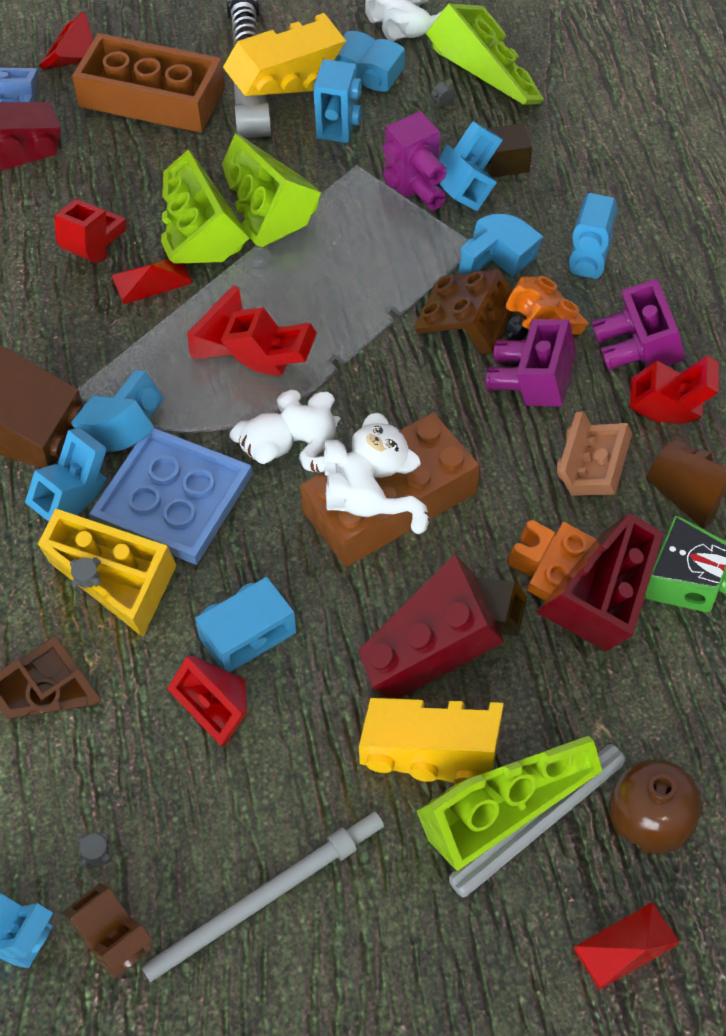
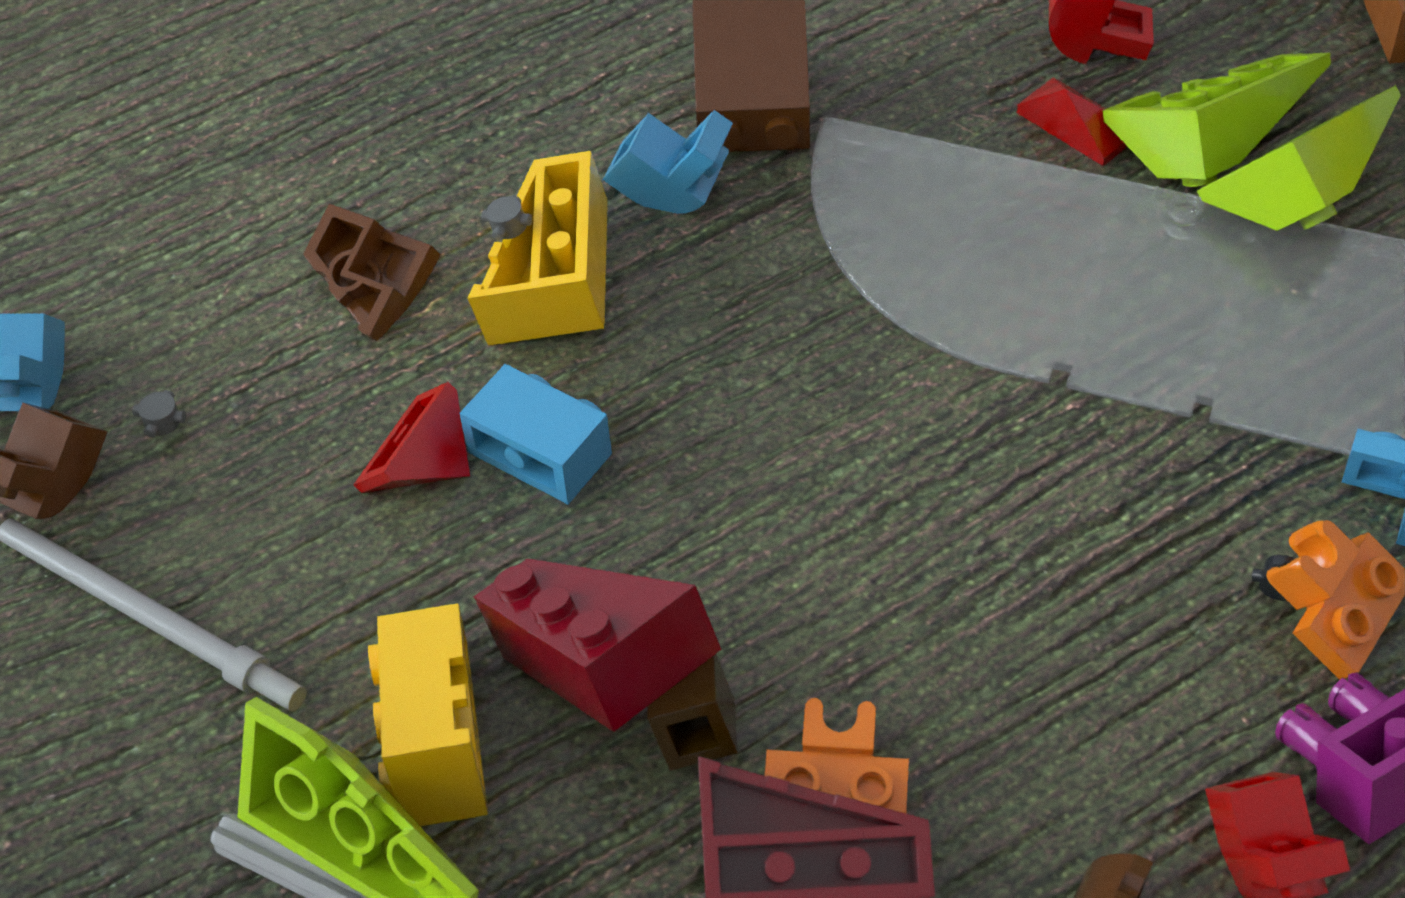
camera: 70 degrees right, 5 degrees down
dark azure brick [71,370,164,452] -> none
medium blue plate [89,428,253,565] -> none
red slope [187,285,243,359] -> none
red brick [221,307,317,376] -> none
white animal [229,390,341,473] -> none
dark orange brick [300,412,480,567] -> none
white animal [324,413,430,534] -> none
reddish brown bracket [414,269,513,354] -> none
magenta brick [485,319,577,406] -> none
nougat bracket [557,411,632,496] -> none

